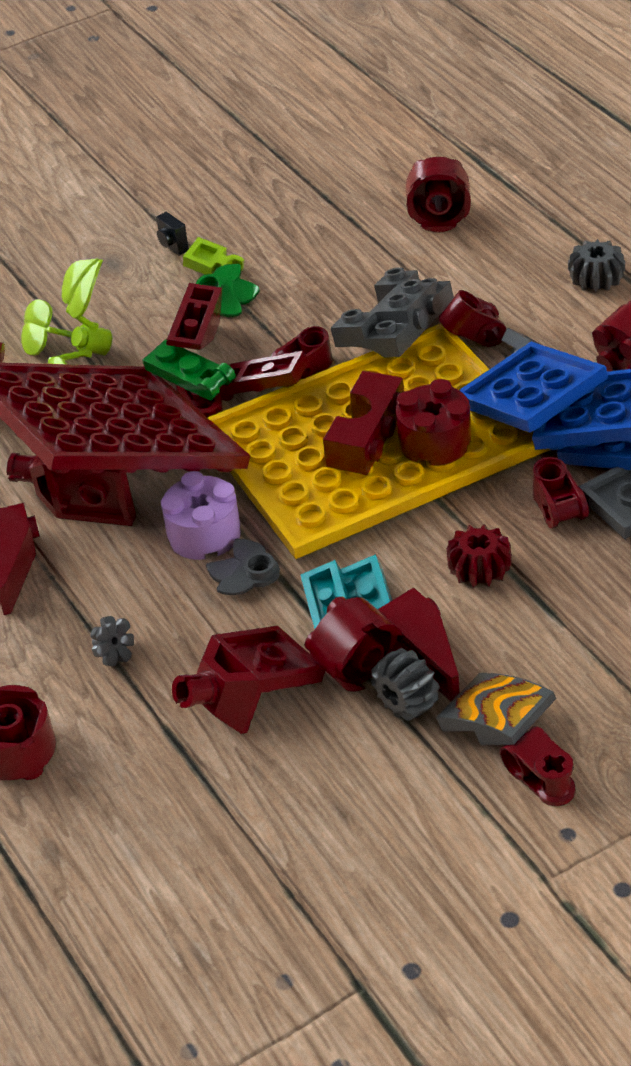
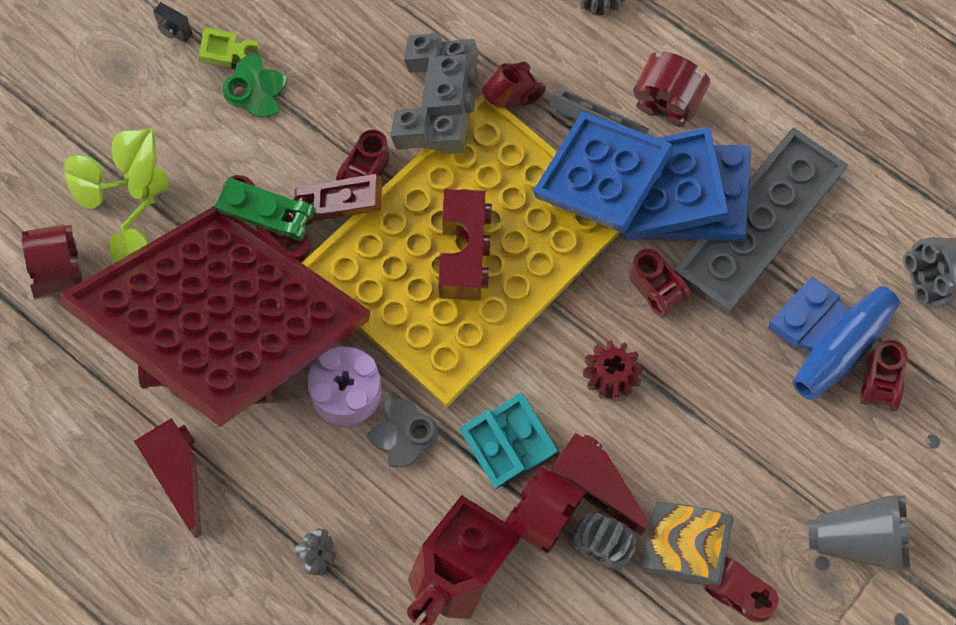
camera: 25 degrees left, 25 degrees up
dark red slope [166,283,222,350] -> none
dark red brick [396,379,471,466] -> none

